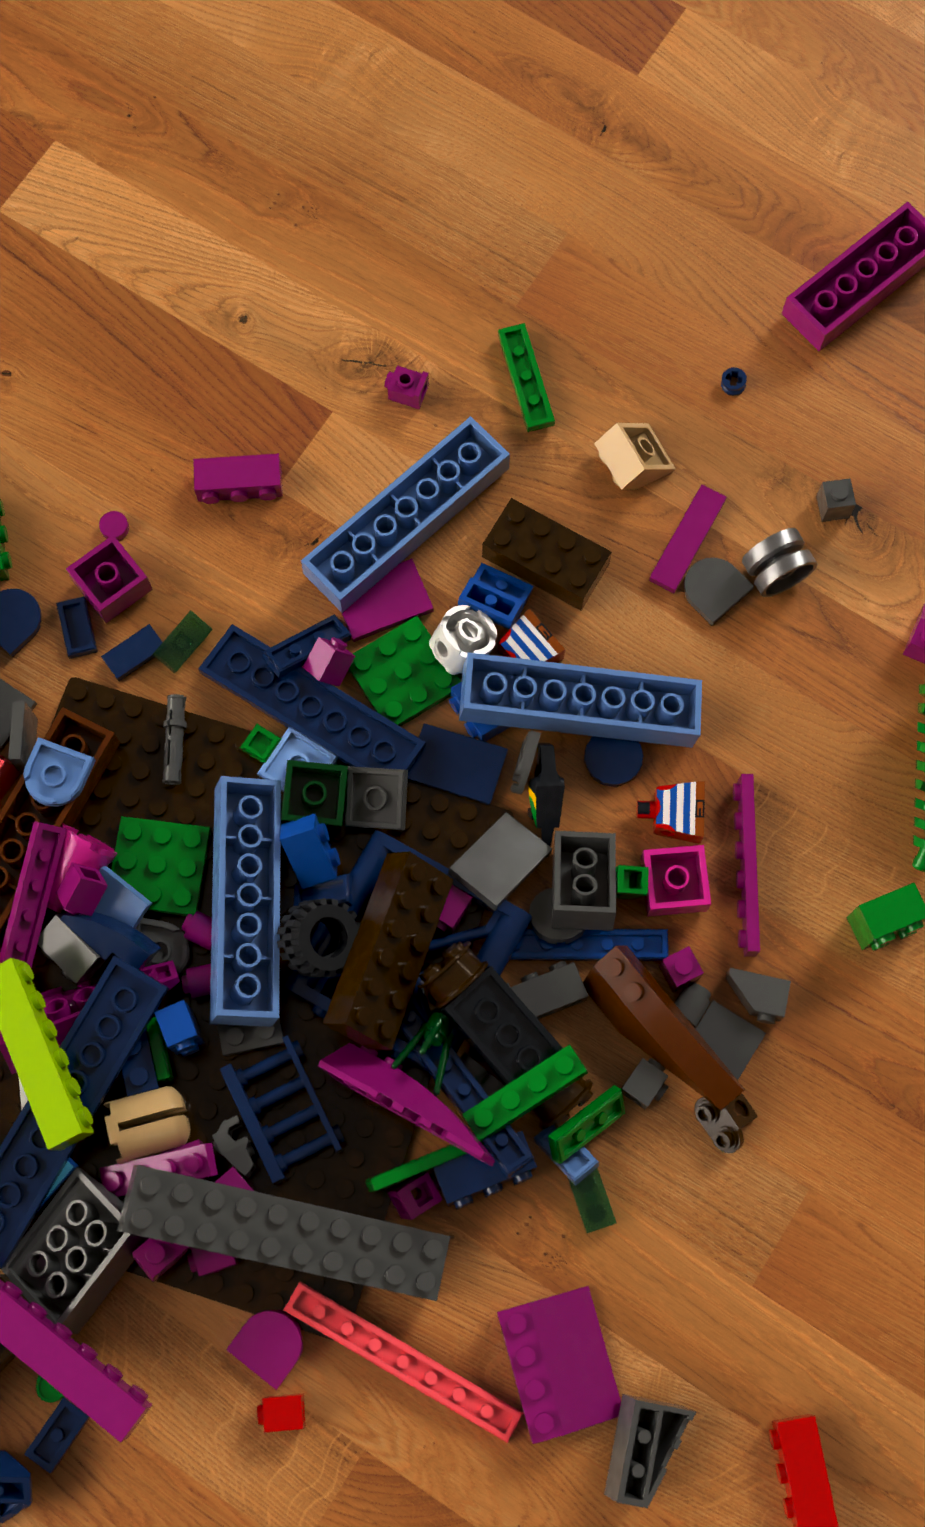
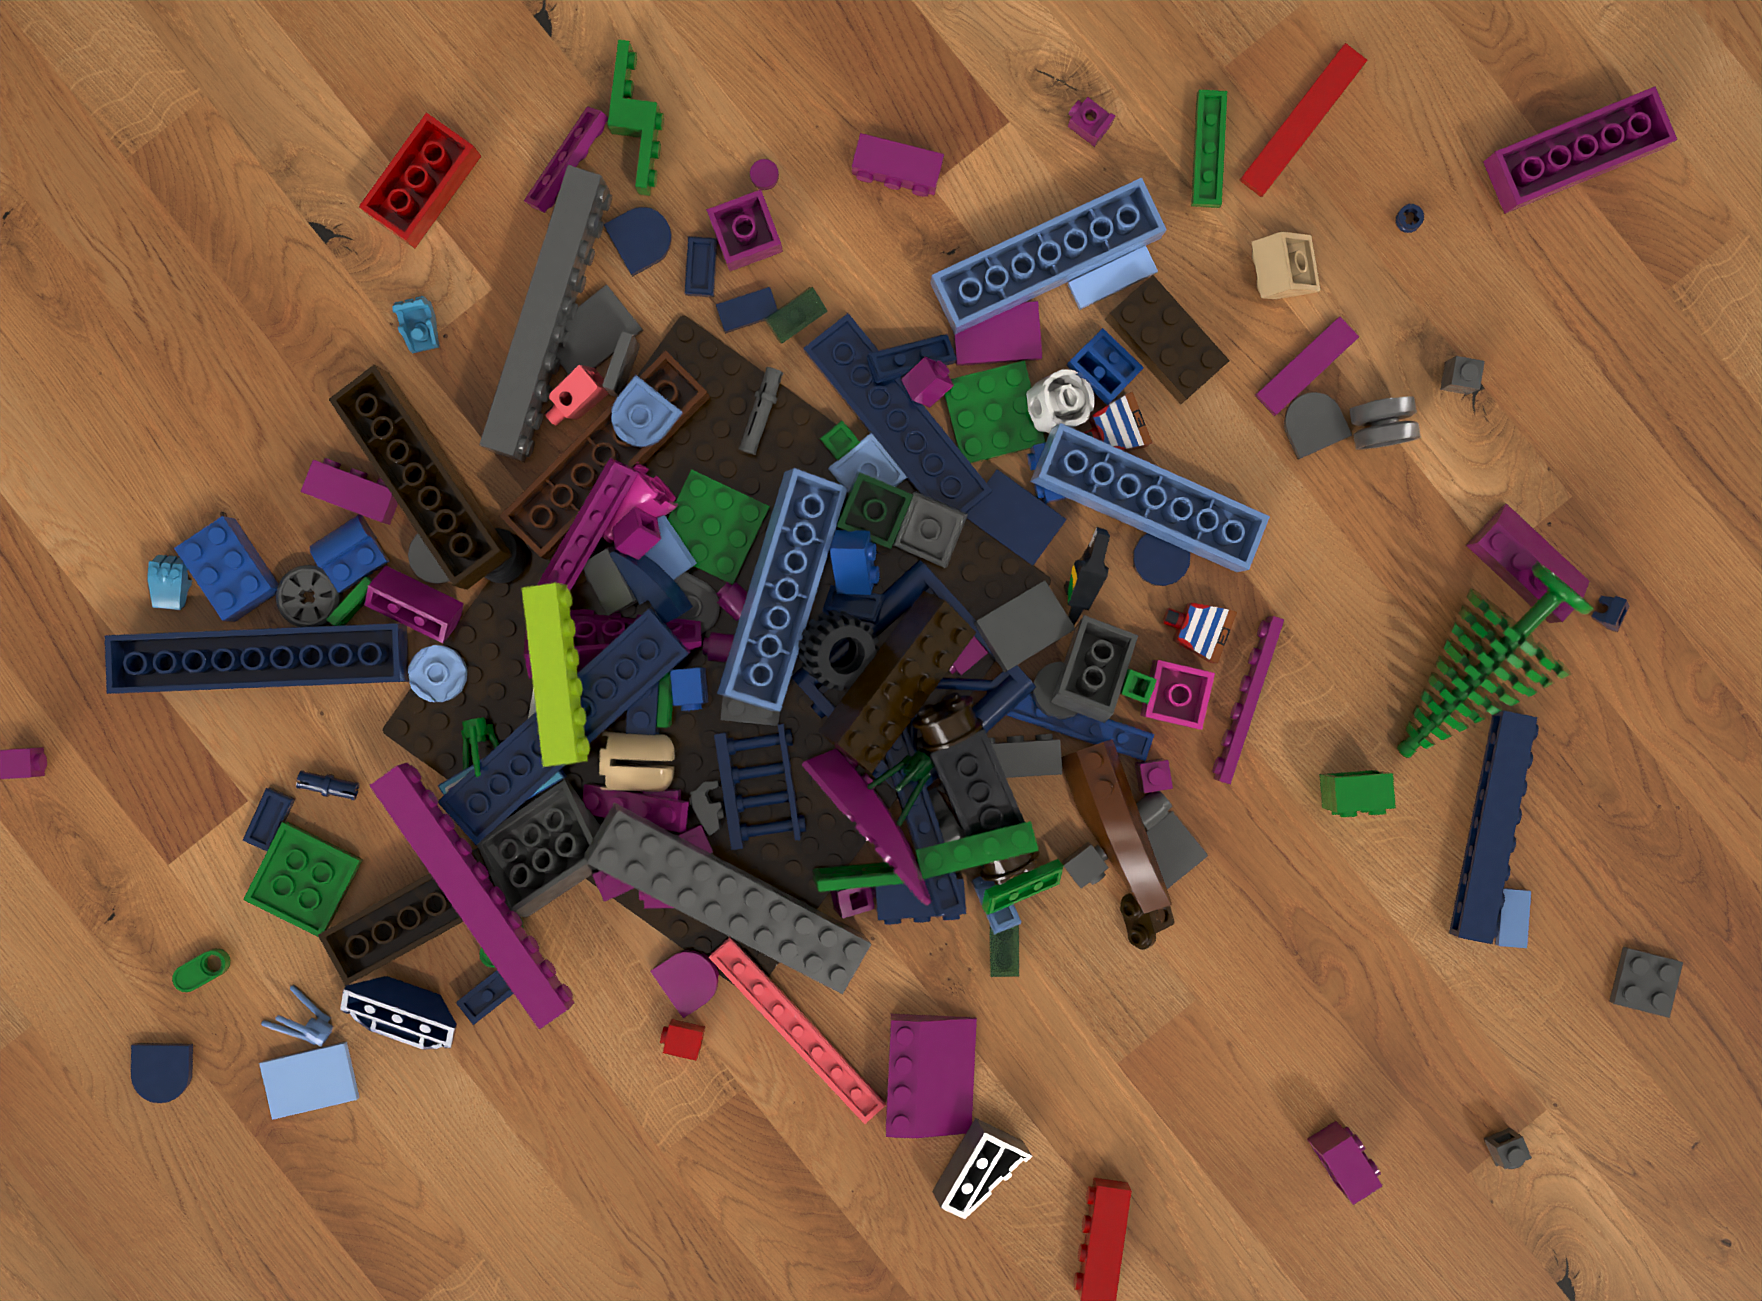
camera: 20 degrees right, 15 degrees up
dark grey tile [510,730,541,795] -> none
dark grey slope [725,968,791,1024] -> none
none -> light blue tile [1067,245,1158,310]
none -> red tile [1239,43,1368,198]

